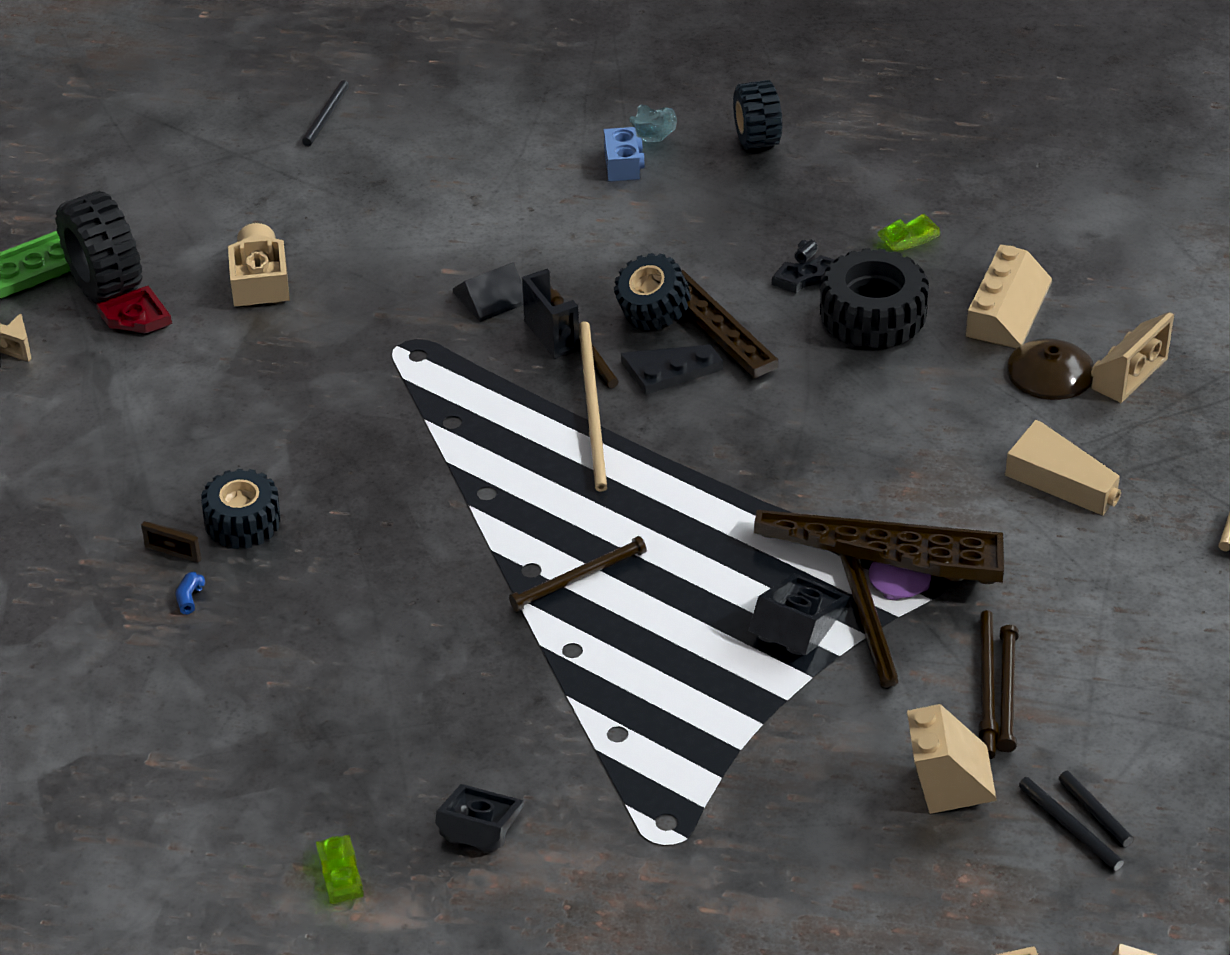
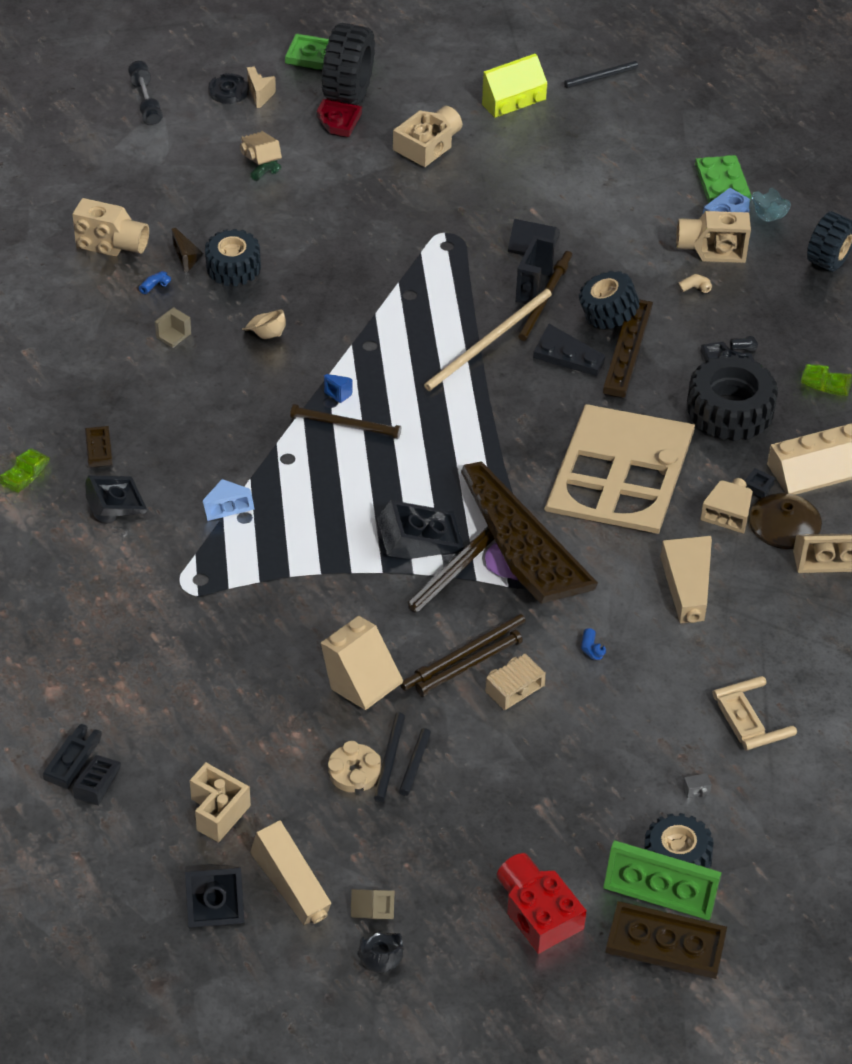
camera: 45 degrees right, 5 degrees up
none -> tan brick [72,198,149,257]
none -> dark brown plate [85,426,113,467]
none -> dark tan panel [155,307,191,347]
none -> light blue slope [203,479,255,521]
none -> tan brick [240,131,282,165]
none -> tan piece [242,309,286,340]
none -> clear green arm [250,160,282,181]
none -> blue slope [324,374,353,403]
none -> tan plate [328,741,381,792]
none -> neon yellow slope [482,54,547,118]
none -> tan brick [485,653,546,710]
none -> tan door [544,404,695,534]
none -> blue arm [581,628,606,660]
none -> tan brick [676,211,751,263]
none -> tan arm [678,274,712,293]
none -> bright green plate [695,155,751,203]
none -> tan torso [701,478,753,534]
none -> black plate [745,468,776,498]

